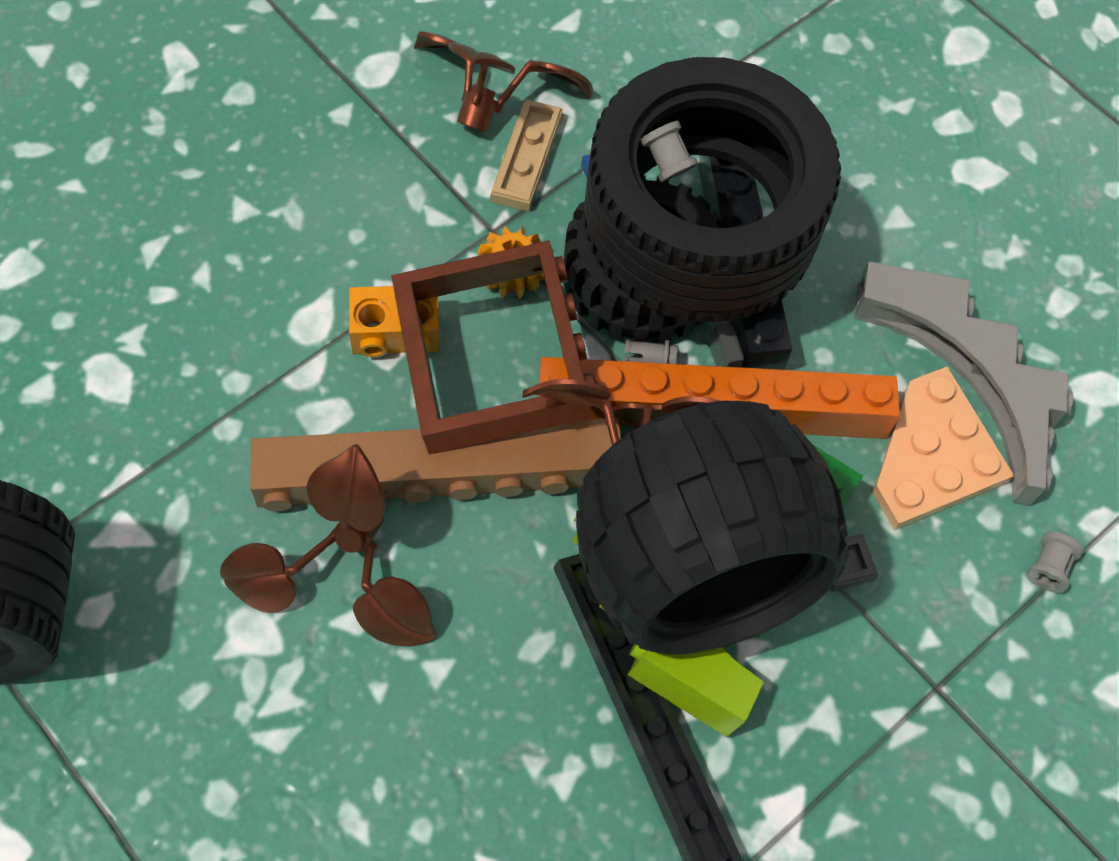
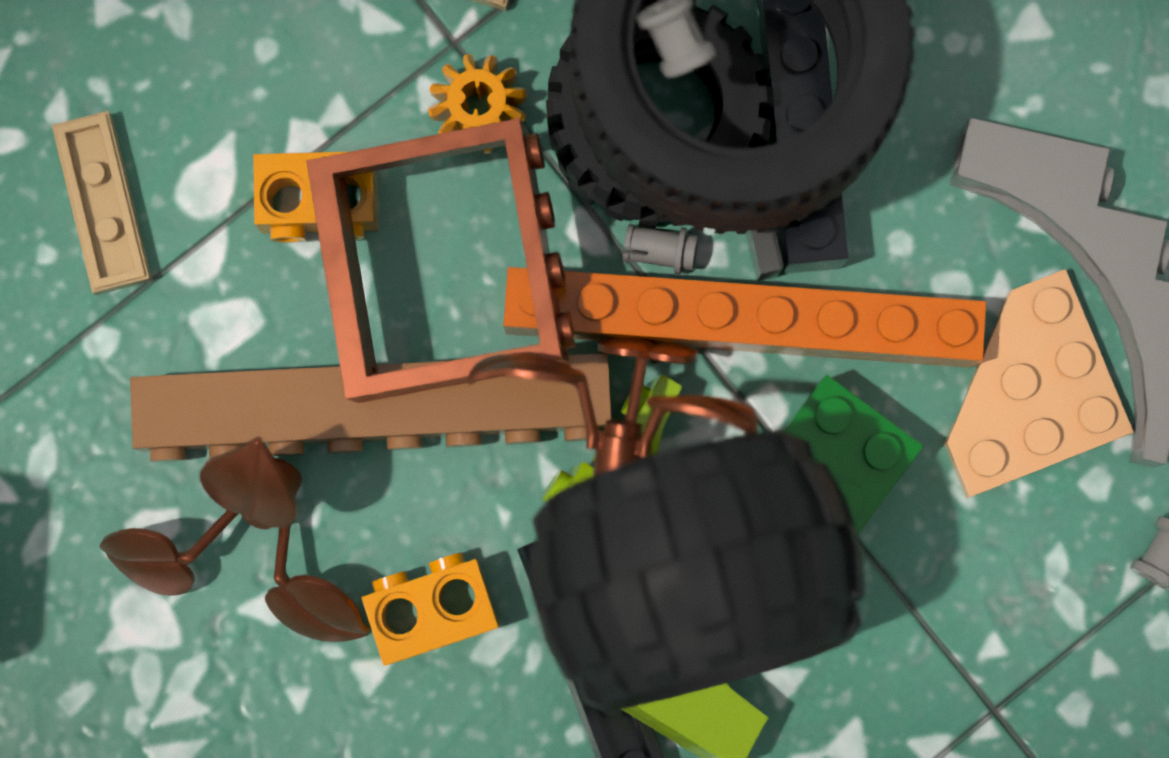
camera: 10 degrees right, 20 degrees up
dark grey tile [831,534,879,591] -> none
none -> tan tile [52,111,153,296]
none -> light orange brick [361,552,501,666]

